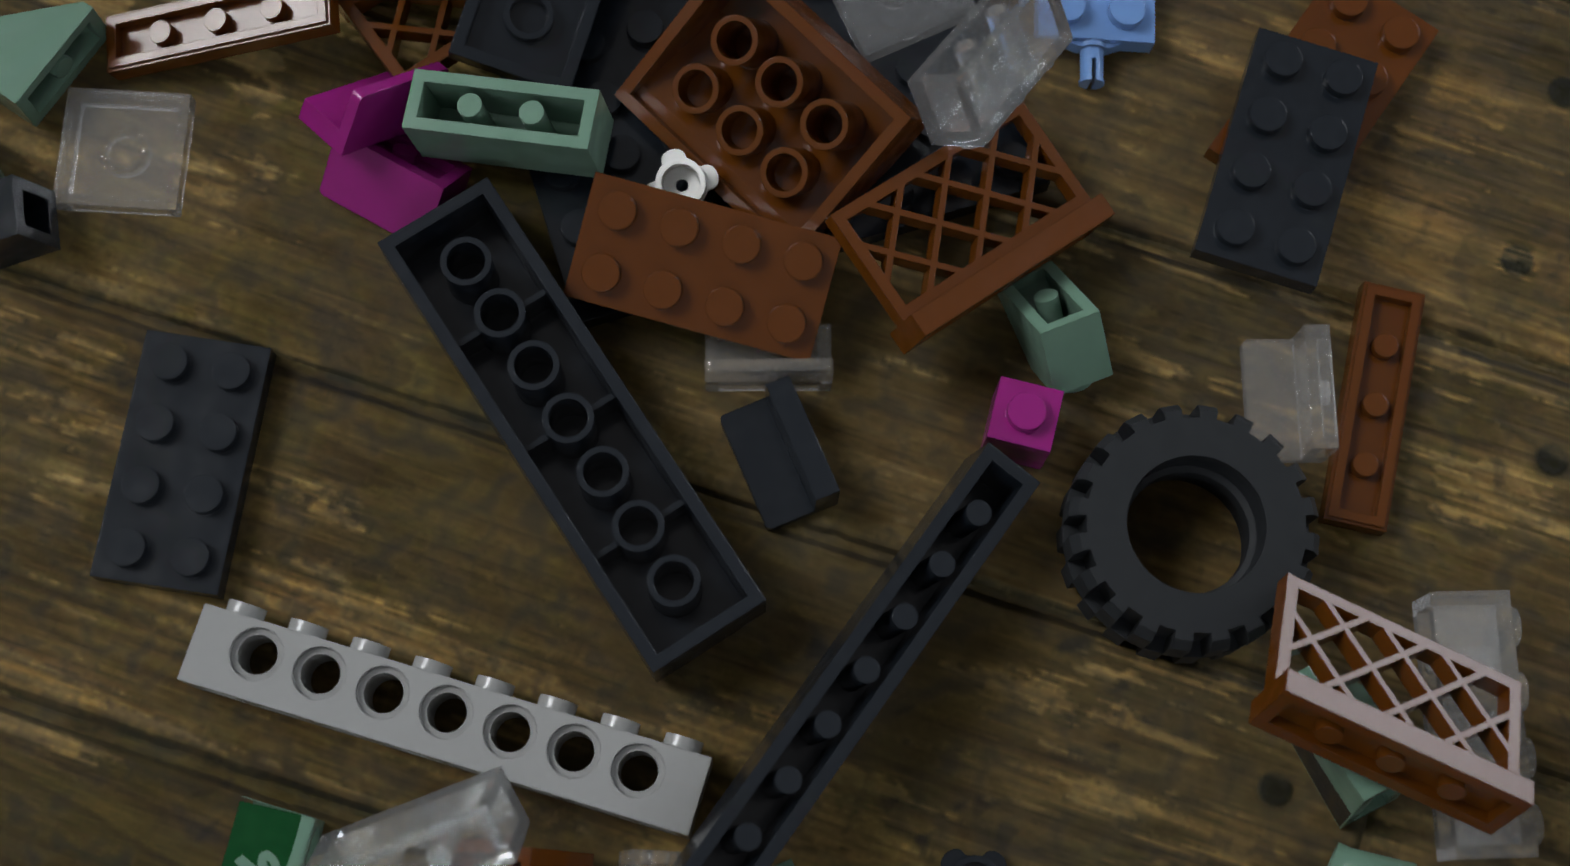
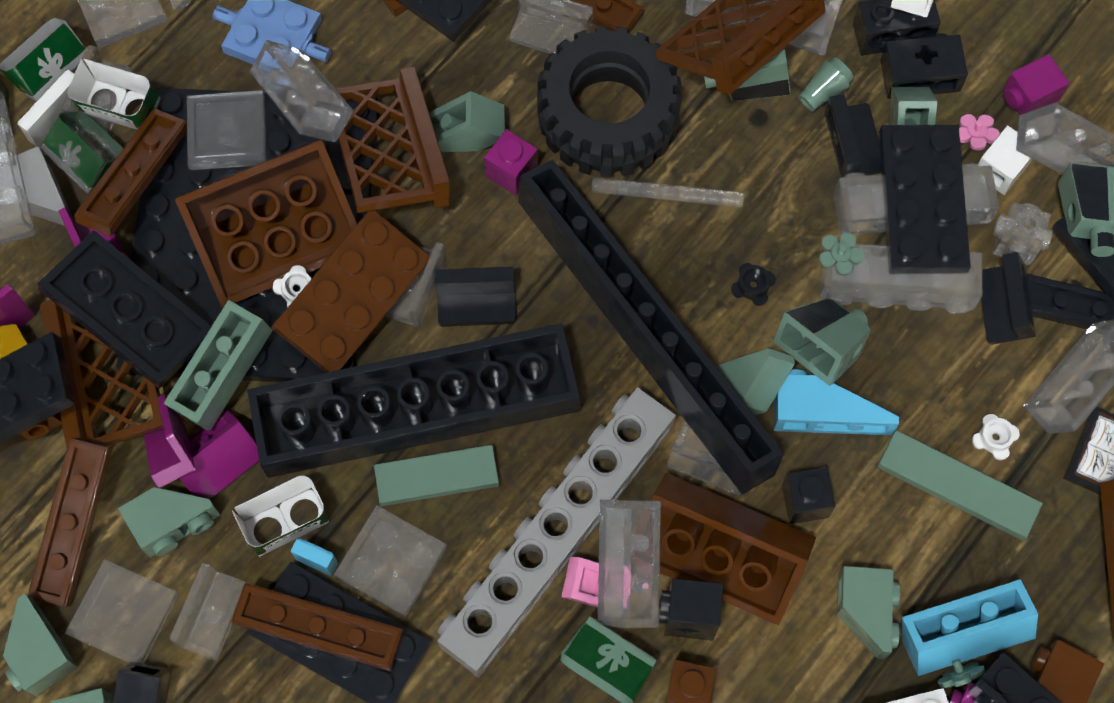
camera: 65 degrees left, 5 degrees down
none -> sand green slope [118,487,221,558]
none -> clear panel [170,562,247,661]
none -> reddish brown tile [231,583,404,671]
none -> white piece [232,476,329,557]
none -> medium azure tile [290,538,338,577]
none -> clear plate [334,505,447,618]
none -> sand green tile [374,445,499,506]
none -> bright pink plate [561,557,612,607]
none -> clear bar [592,177,744,208]

